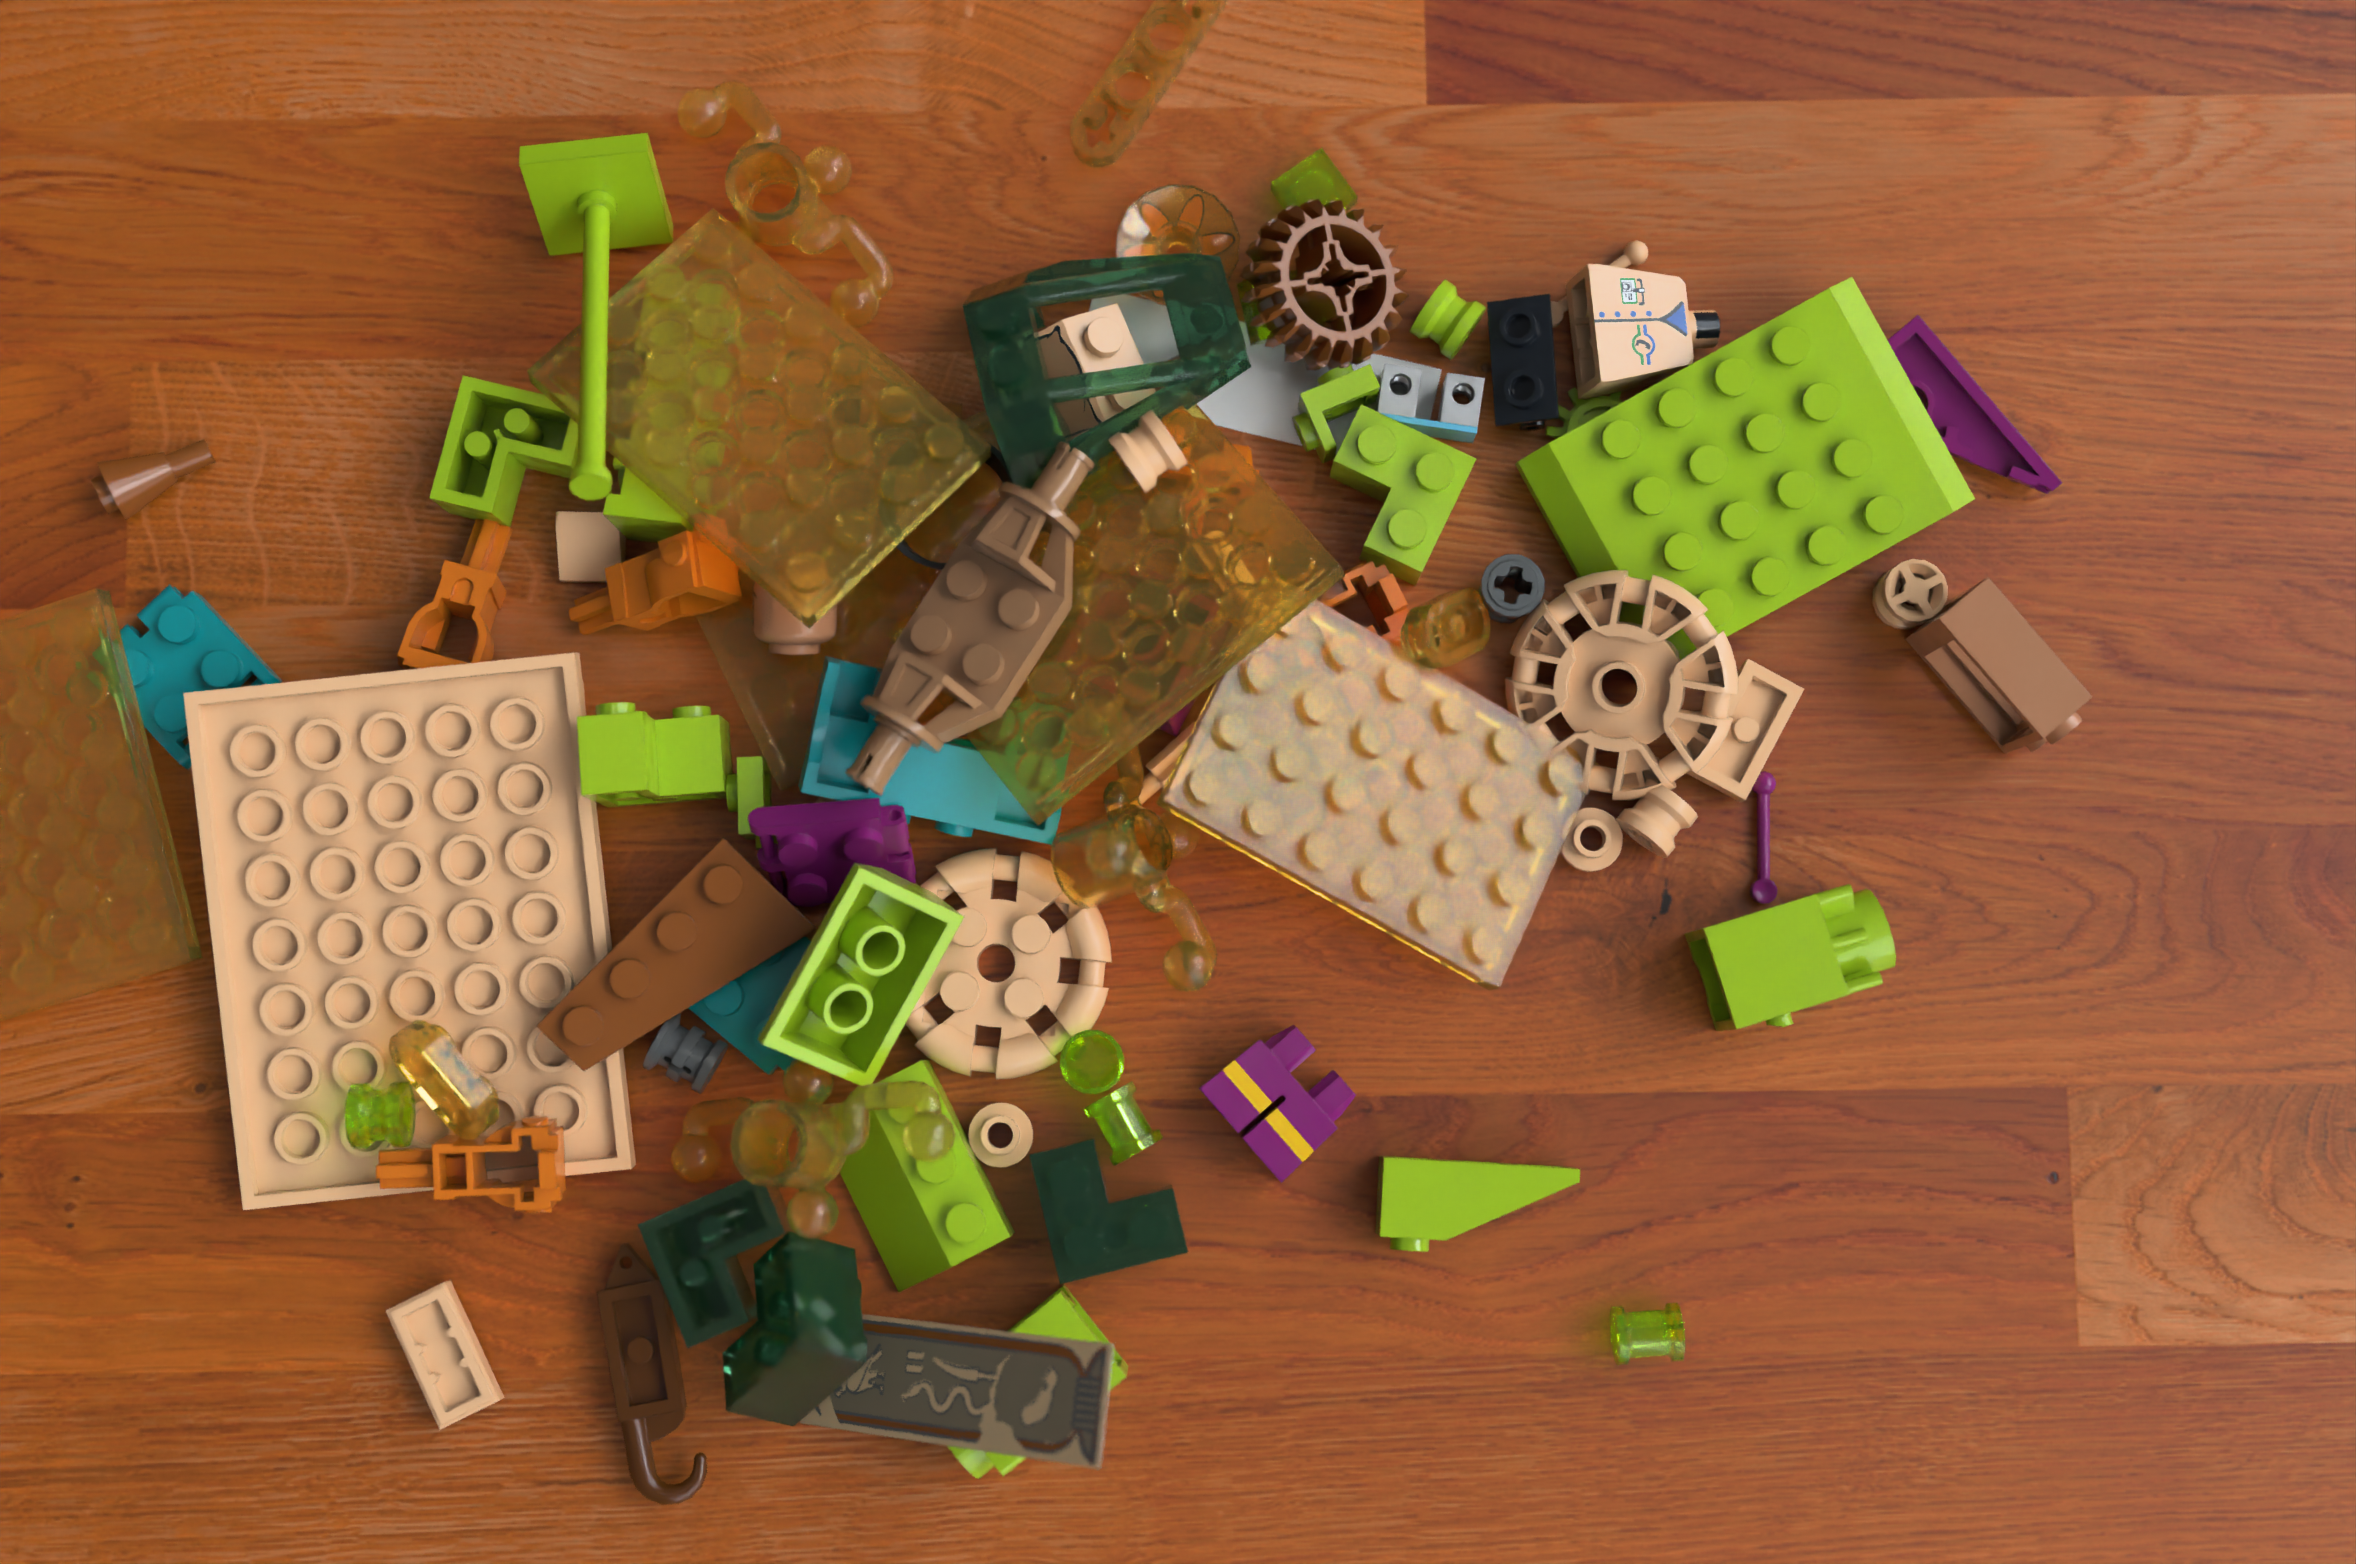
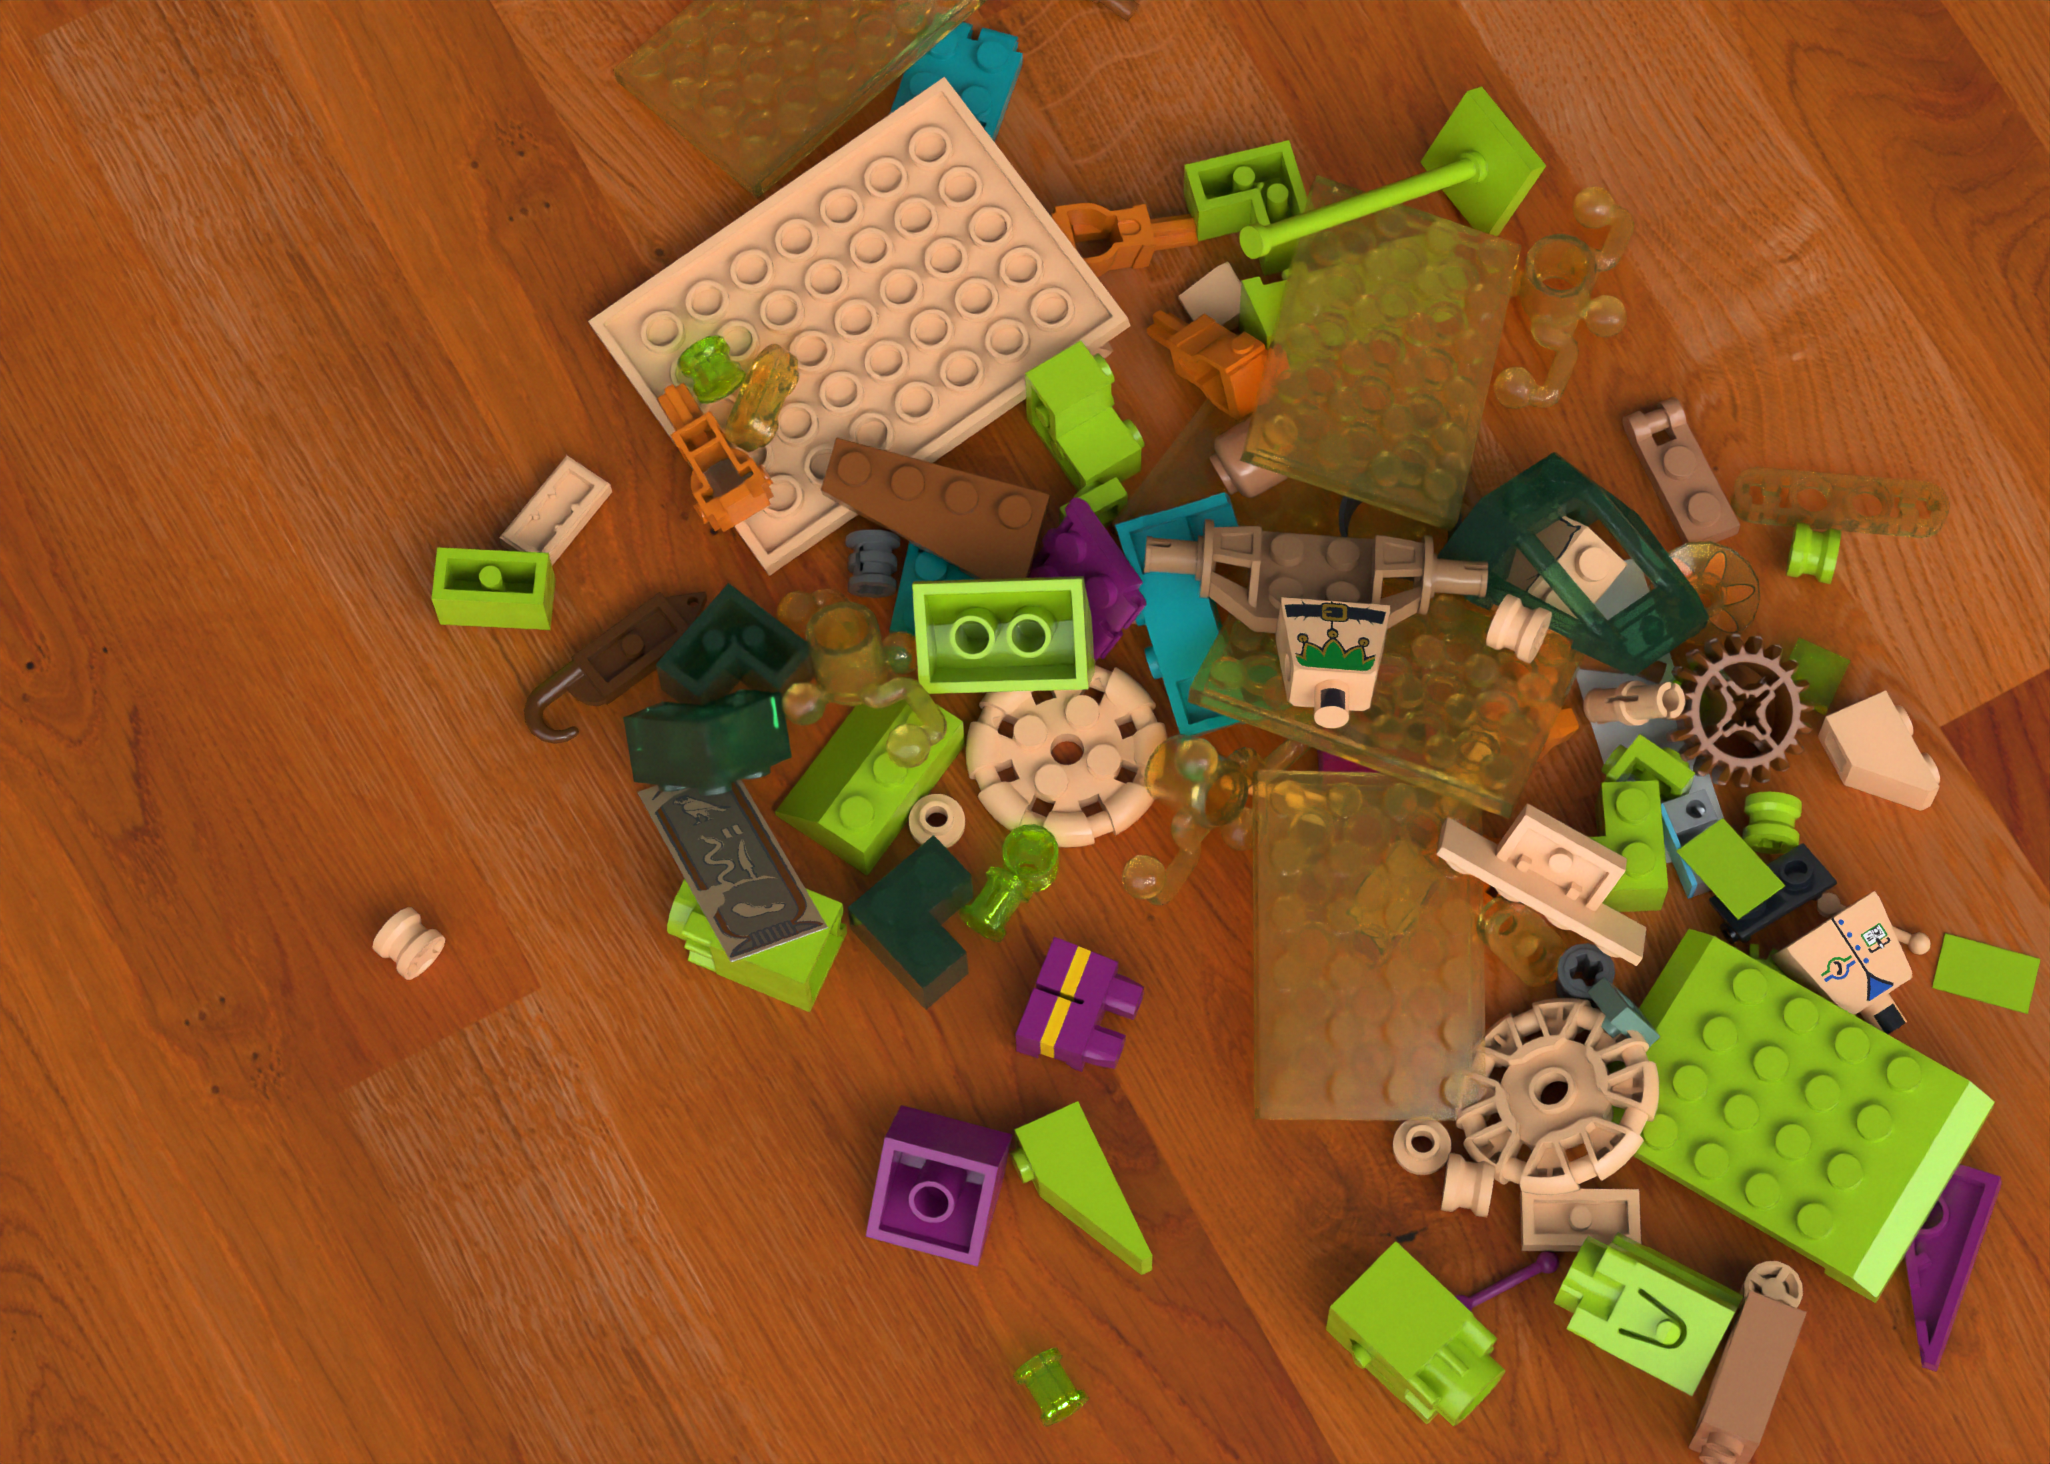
camera: 65 degrees right, 15 degrees down
none -> lime brick [431,547,556,630]
none -> magenta slope [865,1105,1012,1267]
none -> light nougat torso [1276,597,1390,728]
none -> light nougat bracket [1436,803,1646,966]
none -> lime piece [1554,1232,1743,1396]
none -> light nougat pin [1584,681,1685,726]
none -> sand green plate [1588,976,1660,1047]
none -> nougat plate [1622,397,1740,554]
none -> lime sticker [1676,818,1785,920]
none -> lime wheel [1786,522,1841,584]
none -> light nougat slope [1818,691,1940,811]
none -> lime sticker [1932,933,2040,1014]

